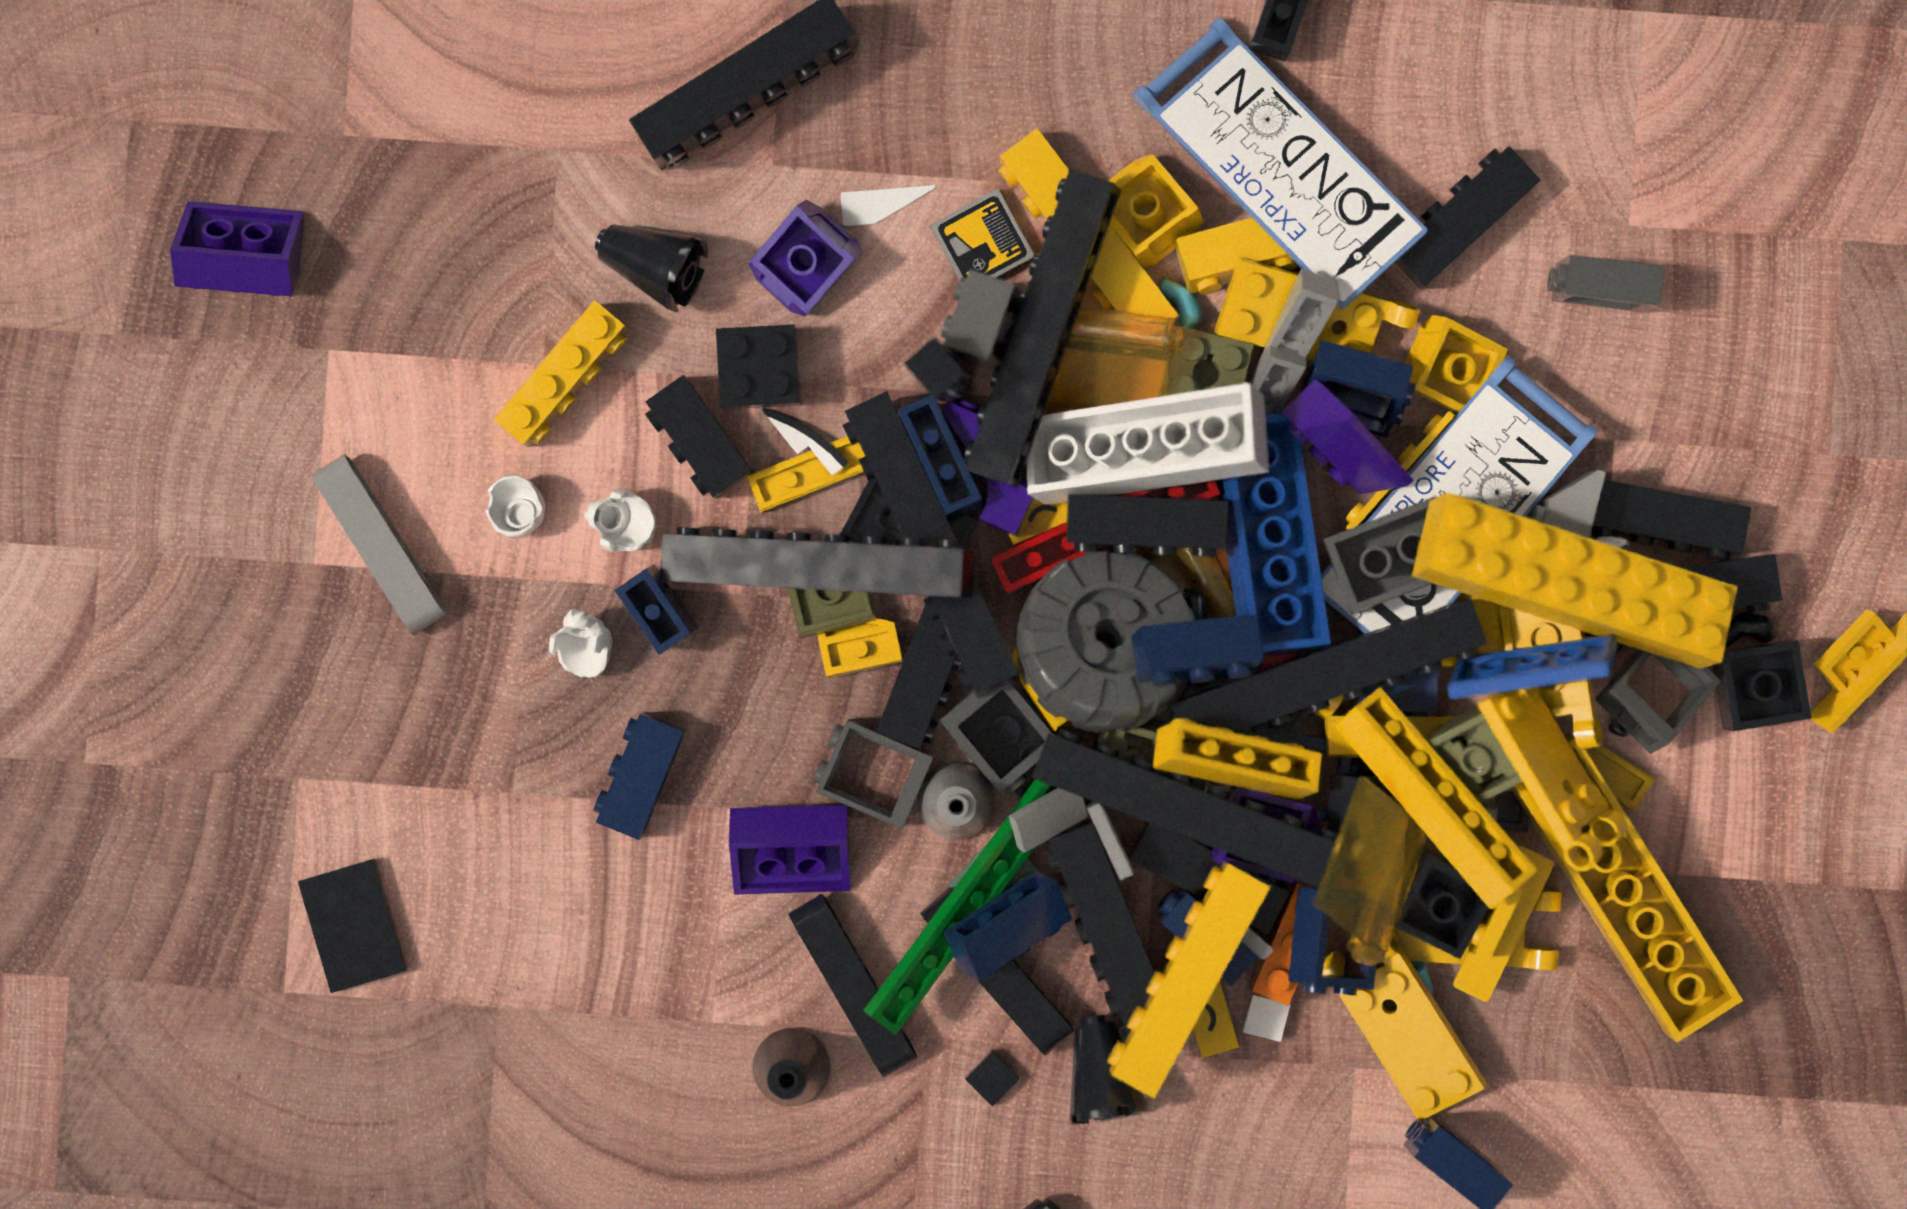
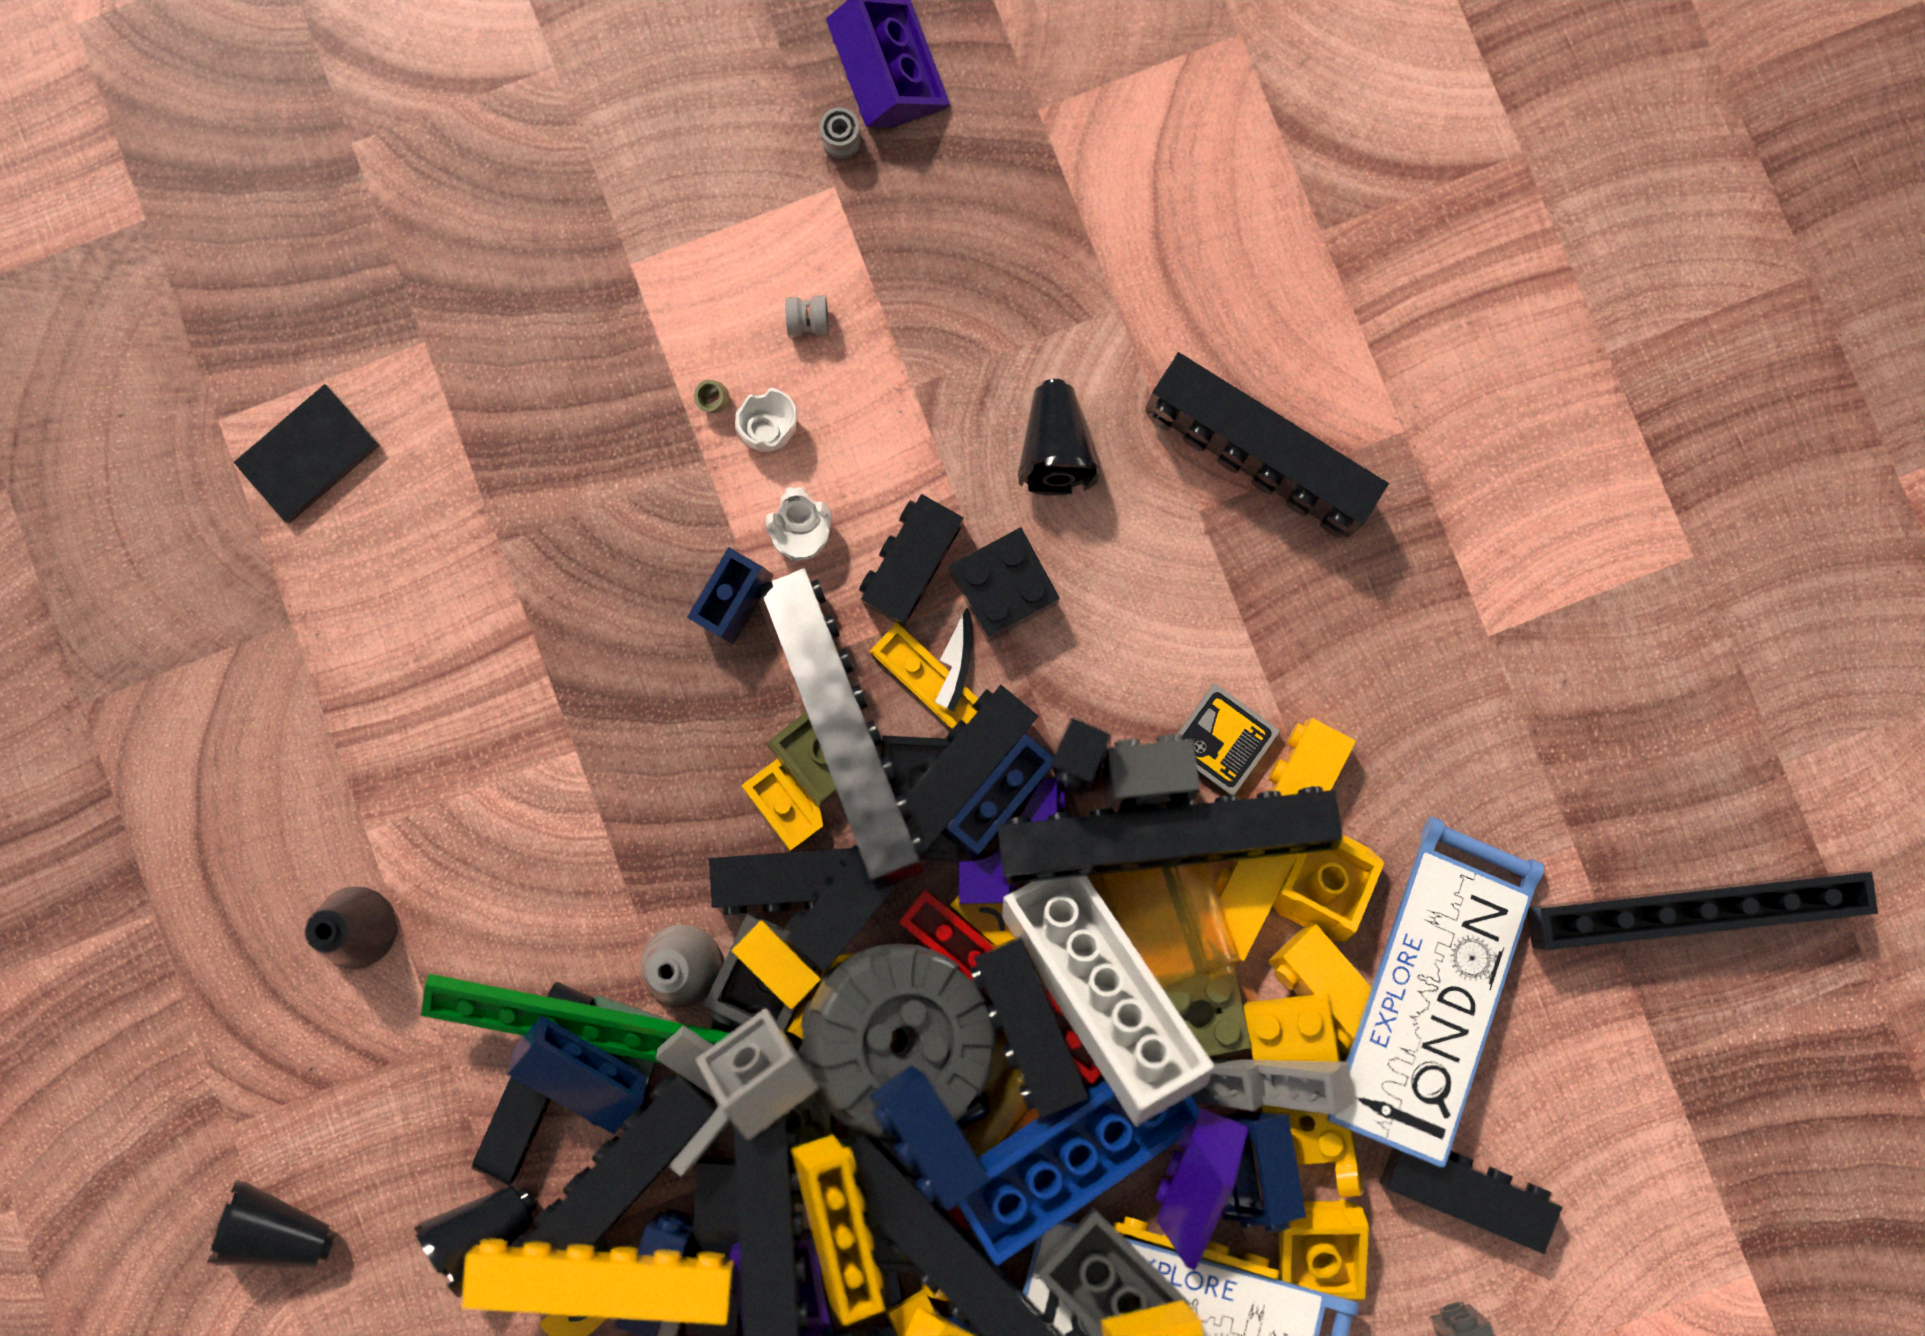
camera: 65 degrees right, 5 degrees down
light grey beam [312,454,447,635] -> none
yellow brick [493,300,629,447] -> none
white hair [549,609,613,678] -> none
dark blue brick [593,712,686,840] -> none
dark purple slope [729,805,850,895] -> none
dark purple slope [748,200,863,316] -> none
black beam [788,894,918,1078] -> none
dark grey window [813,719,934,829] -> none
white sticker [840,185,935,226] -> none
black tile [965,1050,1020,1107] -> none
medium azure arm [1159,278,1203,330] -> none
none -> olive hinge [694,380,730,413]
none -> light grey slope [696,1008,820,1140]
none -> yellow tile [731,920,821,1010]
none -> light grey wheel [785,295,829,338]
none -> light grey wheel [820,107,861,160]

